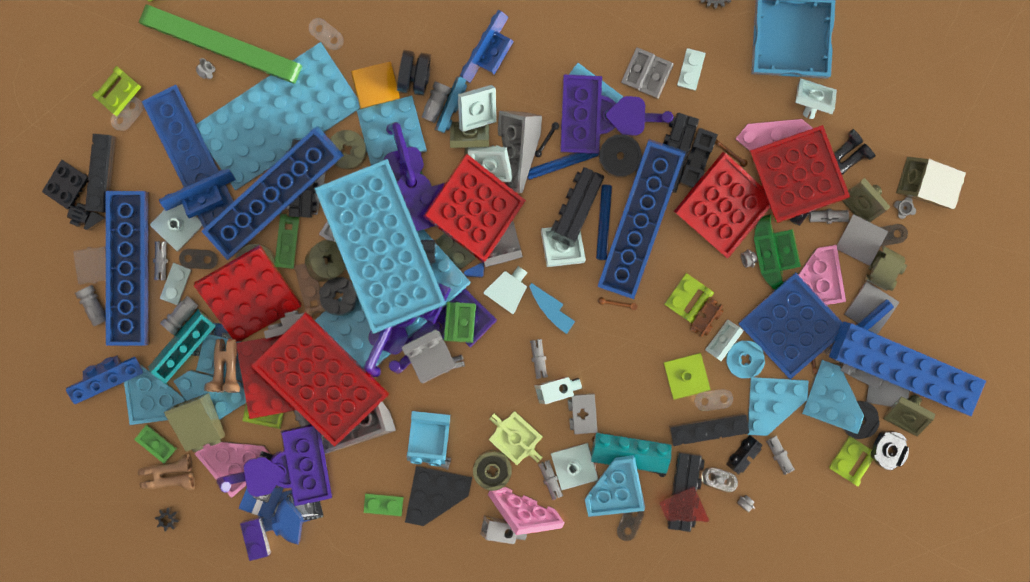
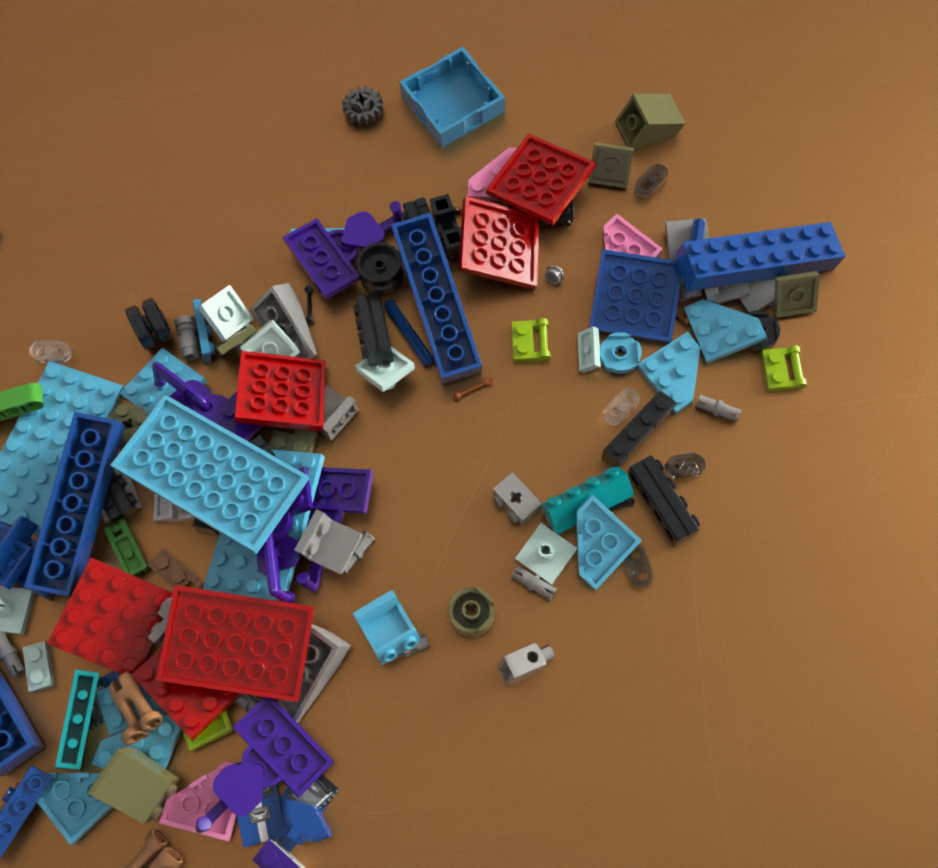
camera: 35 degrees left, 20 degrees down
bright green plate [134,424,177,464] -> none
light grey axle [160,296,199,336] -> none
clear smoke plate [179,249,218,269] -> none
olive brick [305,240,346,282] -> none
black plate [319,277,358,316] -> none
light orange slope [351,62,400,109] -> none
bright green plate [363,493,404,516] -> none
black plate [405,466,472,526] -> none
bright green plate [444,302,476,343] -> none
blue bracket [460,10,514,83] -> none
blue slope [464,262,485,278] -> none
light aqua torso [484,266,527,314] -> none
bright pink plate [488,487,565,535] -> none
yellowish green plate [489,411,543,465] -> none
blue axle [527,153,599,180] -> none
dark azure slope [529,283,575,334] -> none
light grey pin [530,339,548,379] -> none
light aqua torso [534,377,582,404] -> none
light grey slope [621,47,674,99] -> none
clear red wing [659,486,709,522] -> none
lime plate [663,353,710,400] -> none
light aqua plate [677,48,706,91] -> none
dark orange hinge [690,298,724,337] -> none
black hinge [726,435,763,475] -> none
light grey plate [737,495,755,512] -> none
green plate [754,214,801,290] -> none
light aqua tile [795,78,837,119] -> none
light grey pin [809,209,849,224] -> none
black piece [834,129,876,175] -> none
light grey slope [837,214,888,266] -> none
olive brick [865,246,907,291] -> none
plate [871,431,909,470] -> none
light grey plate [894,197,916,219] -> none

